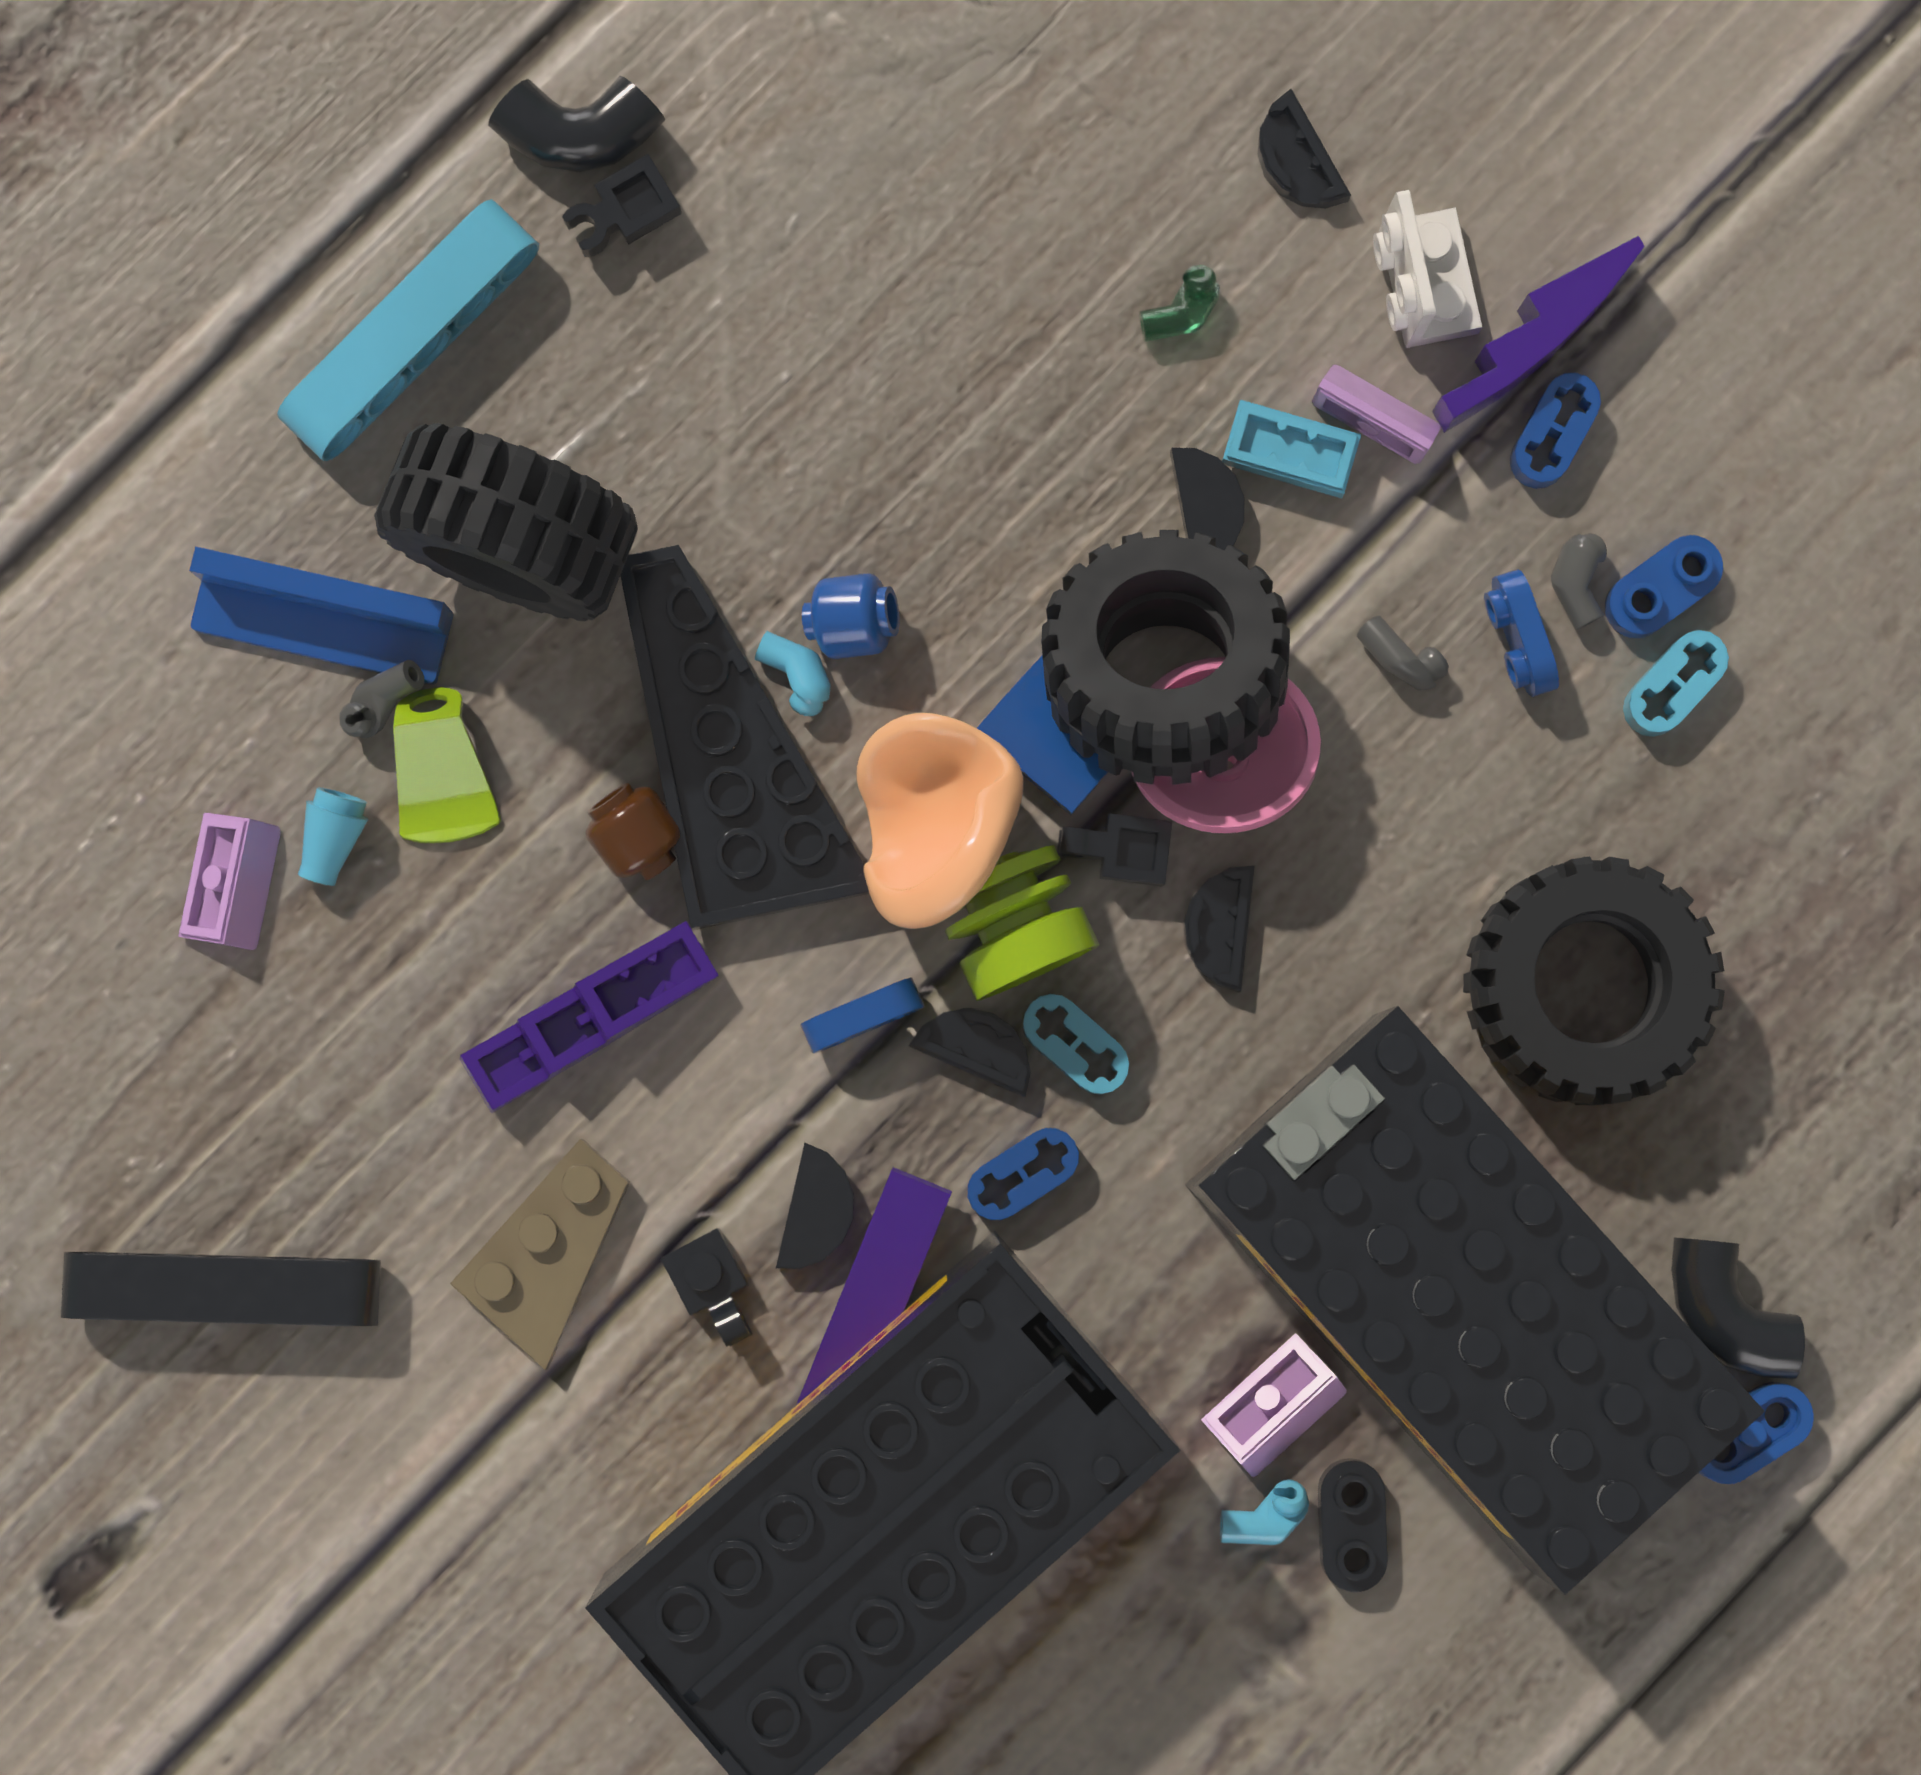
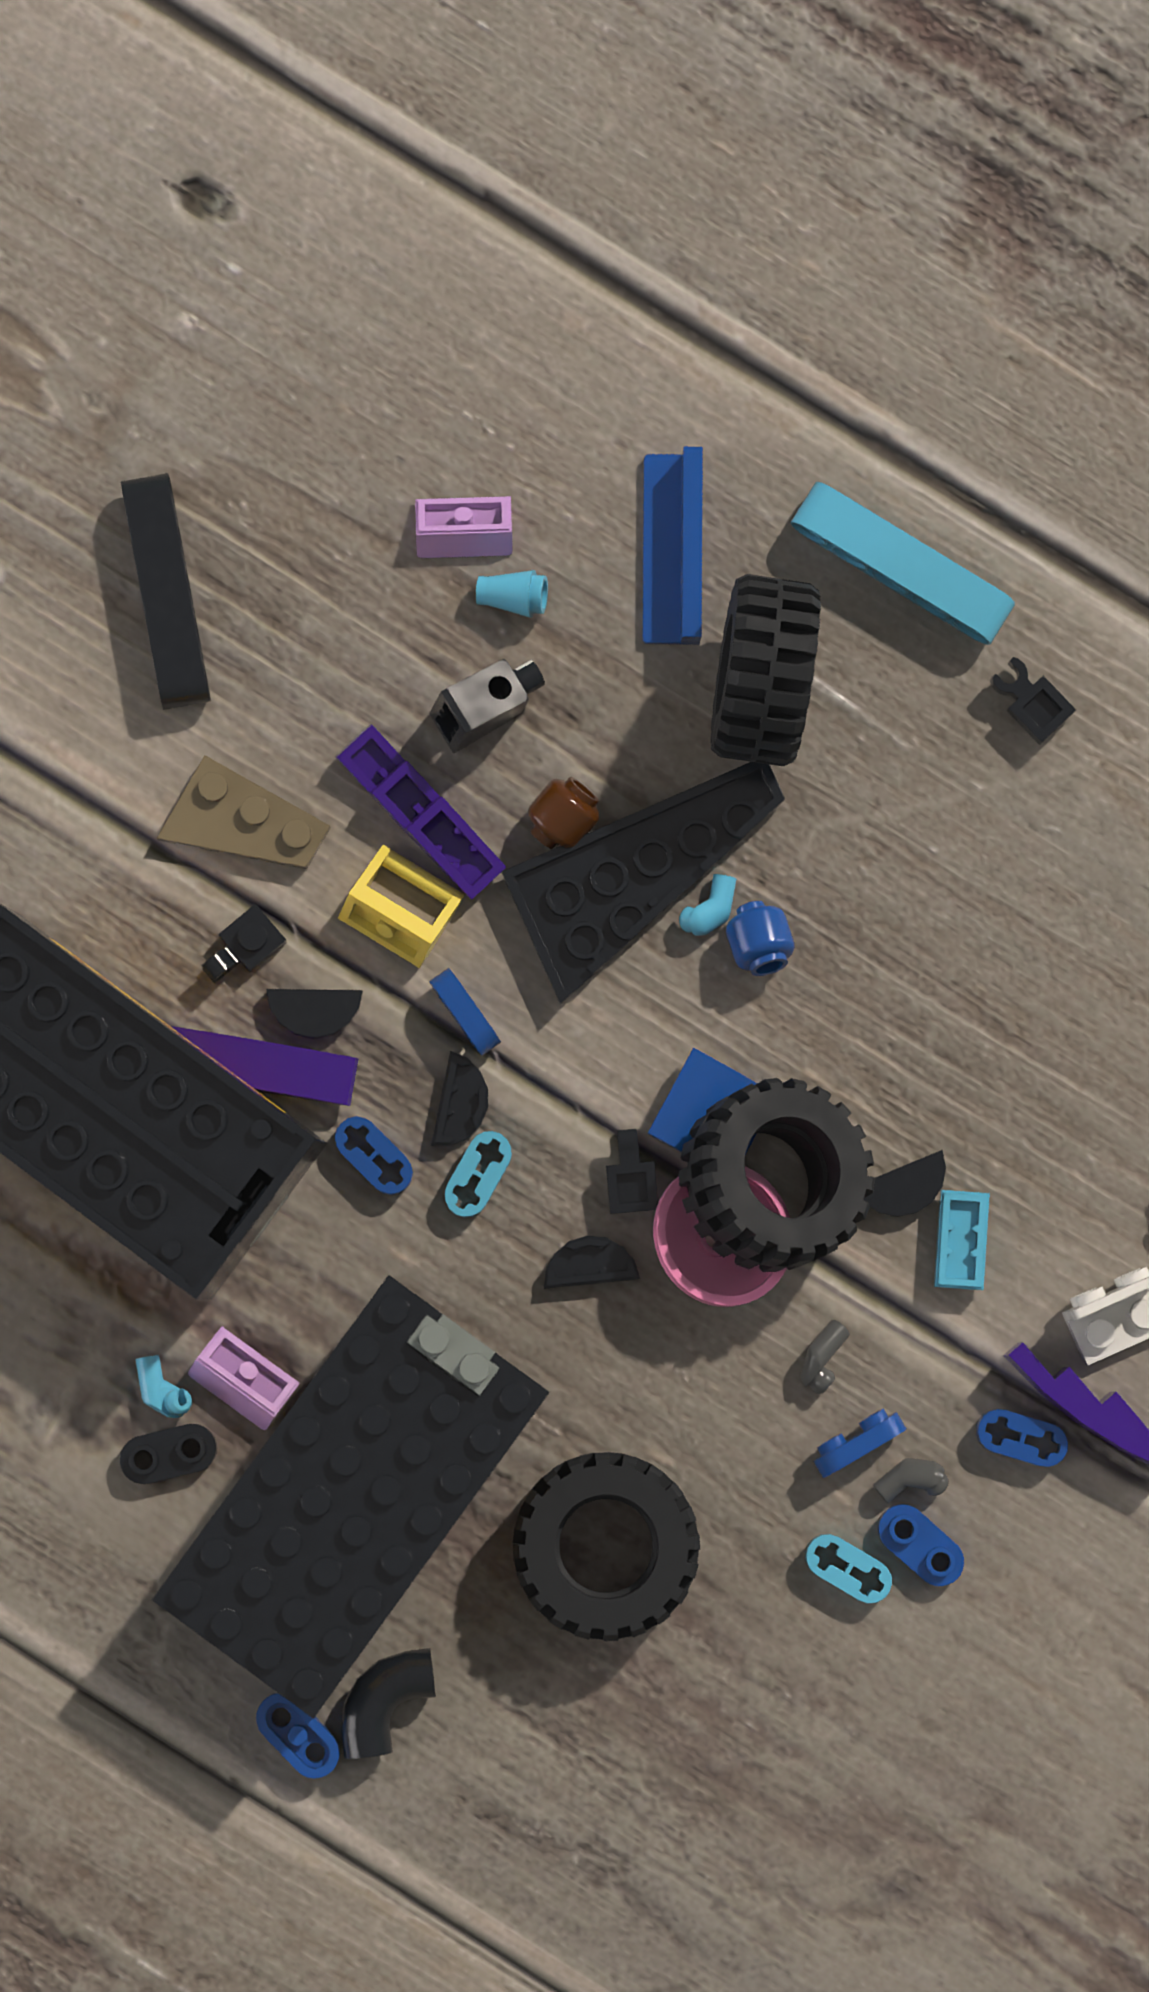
camera: 70 degrees right, 0 degrees up
dark grey arm [339,660,424,738] -> none
lime piece [393,687,501,843] -> none
black cylinder [488,76,665,172] -> none
light nougat piece [856,713,1023,929] -> none
lime wheel [945,845,1100,1001] -> none
clear green arm [1139,265,1220,342] -> none
lavender slope [1311,365,1441,464] -> none
none -> light yellow tile [338,845,465,968]
none -> black torso [429,659,545,754]

